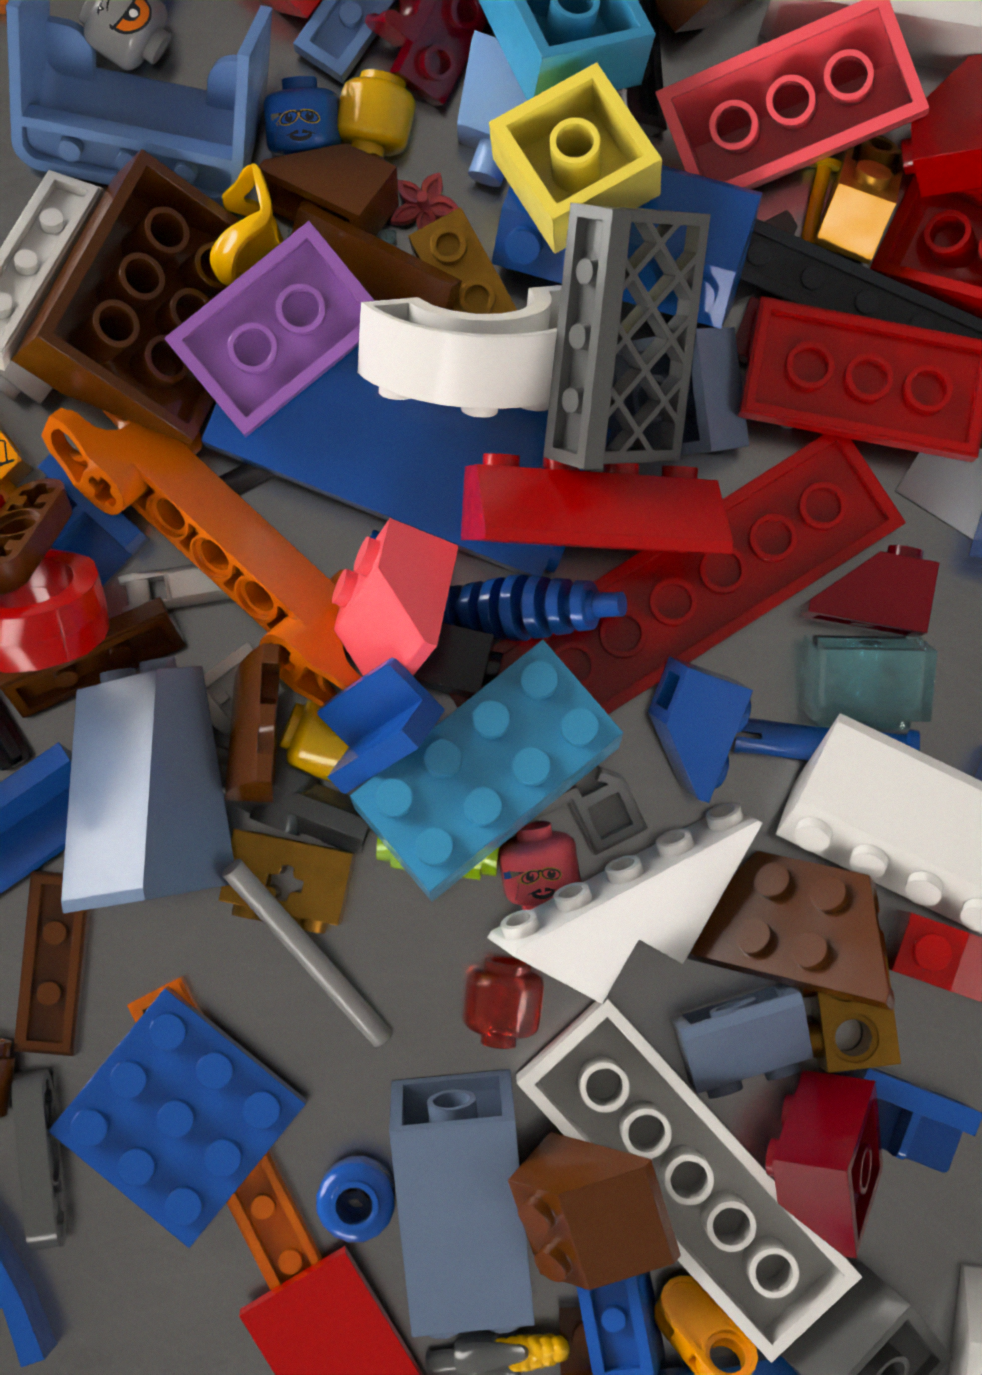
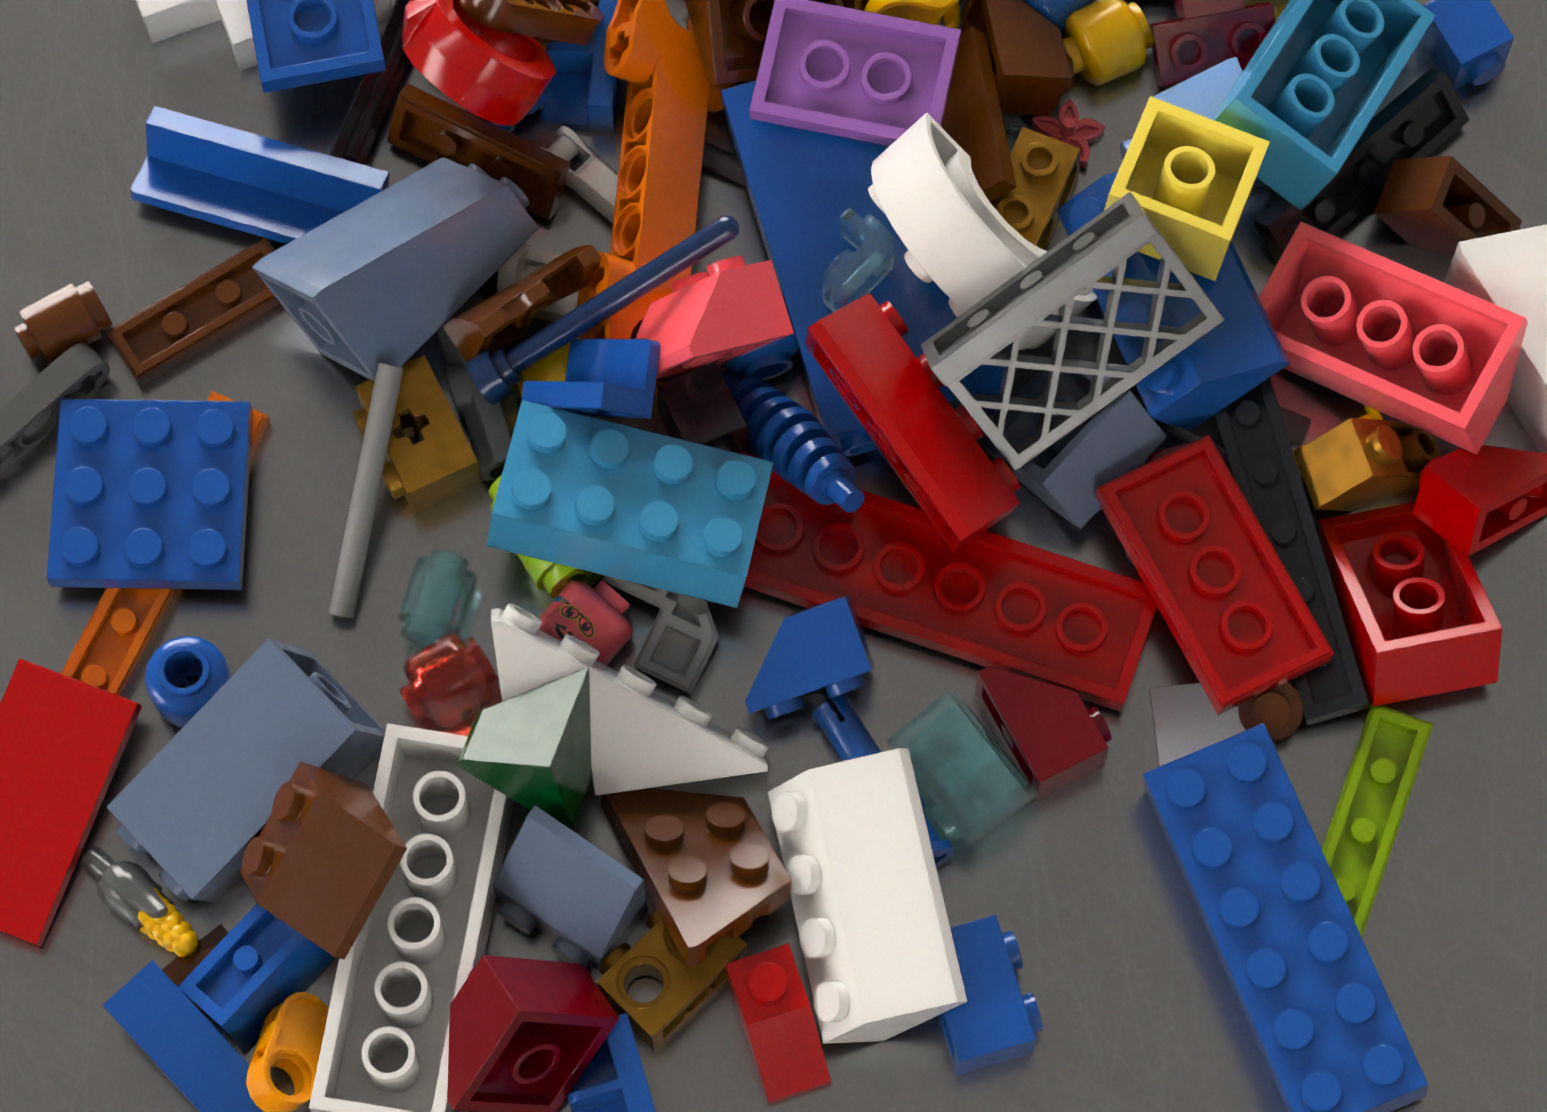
camera: 55 degrees right, 15 degrees down
none -> clear light blue brick [398,550,477,650]
none -> slope [456,666,592,829]
none -> dark blue piece [466,216,739,405]
none -> clear light blue bracket [822,207,895,312]

